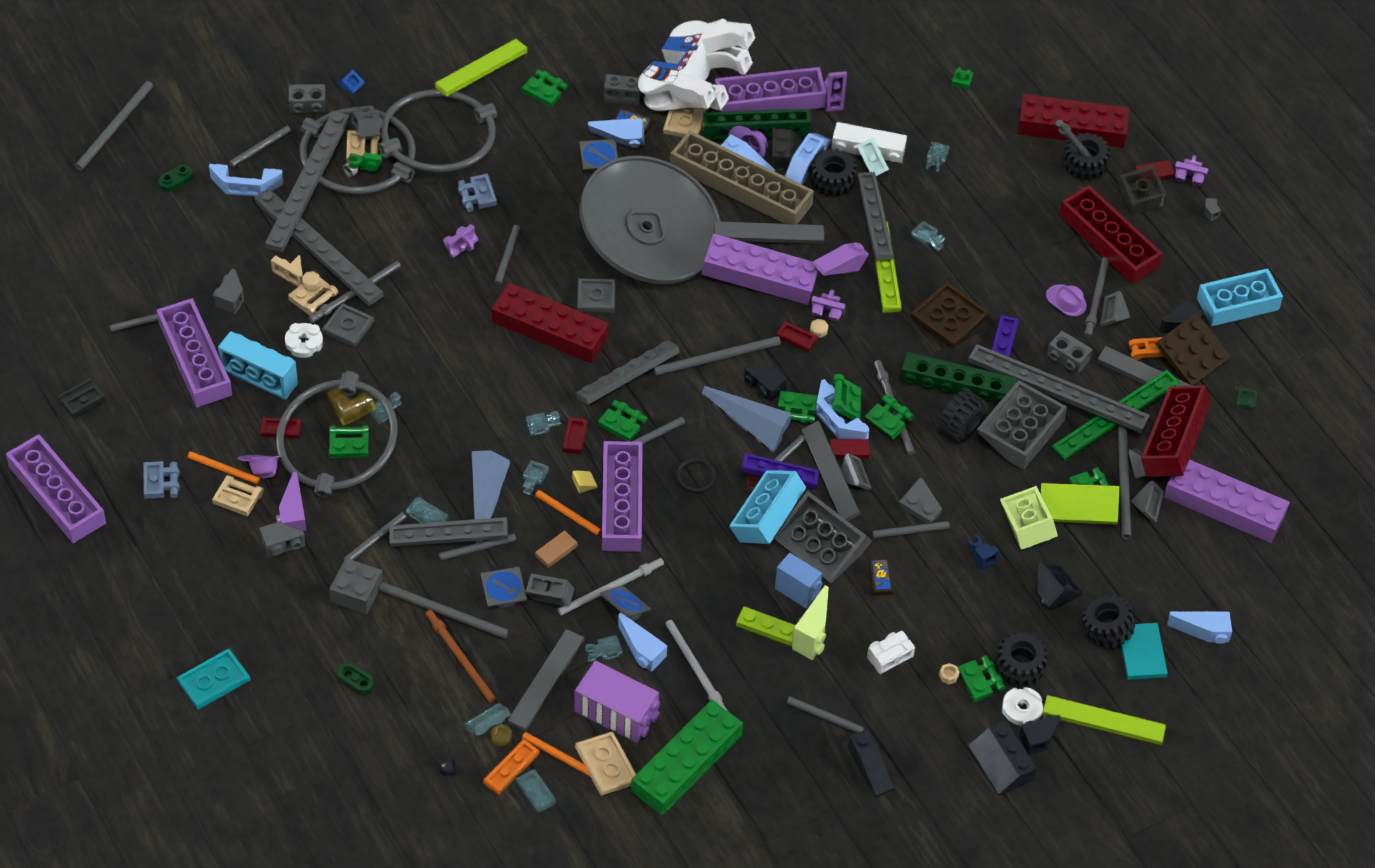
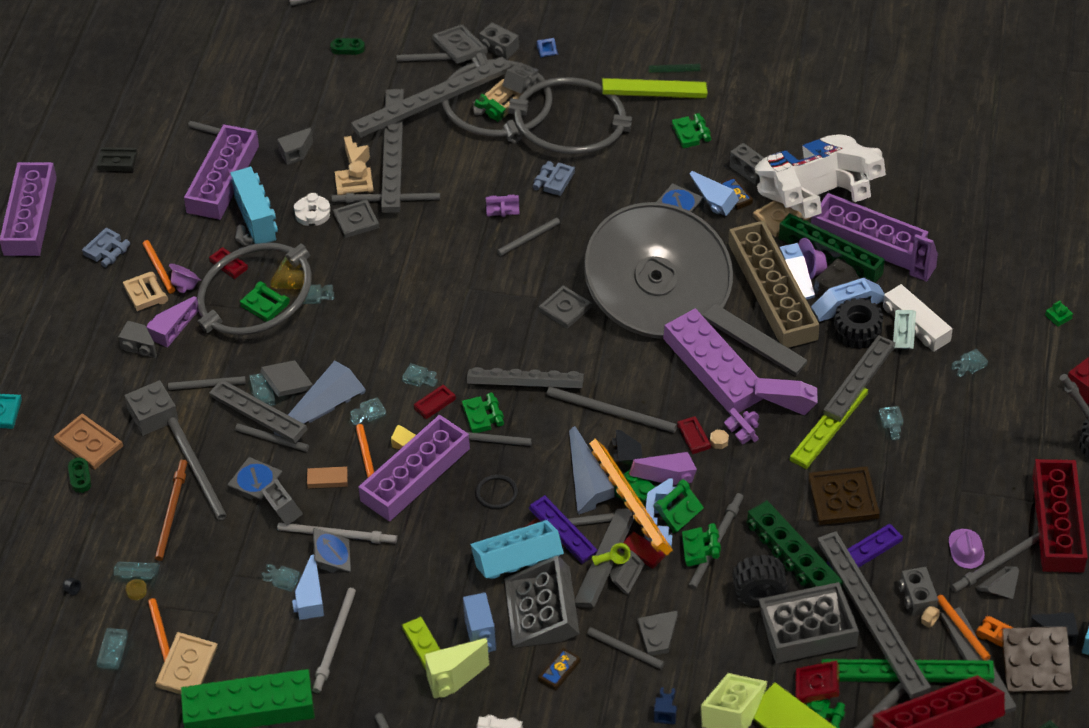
camera: 45 degrees right, 5 degrees down
light blue slope [209,164,283,196] -> none
orange tile [483,739,539,795] -> none
dark red brick [491,283,609,364] -> none
dark grey tile [508,629,584,732] -> none
medium lavender brick [574,660,660,743] -> none
none -> medium nougat tile [54,414,123,470]
none -> dark grey arm [235,225,253,246]
none -> dark grey tile [260,360,313,397]
none -> dark grey tile [433,25,487,64]
none -> light orange plate [589,439,673,555]
none -> lime bar [592,543,631,566]
none -> medium lavender slope [629,452,697,485]
none -> clear green bar [649,64,701,72]
none -> dark red tile [796,660,839,703]
none -> tan tile [921,606,940,627]
none -> orange bar [937,594,991,661]

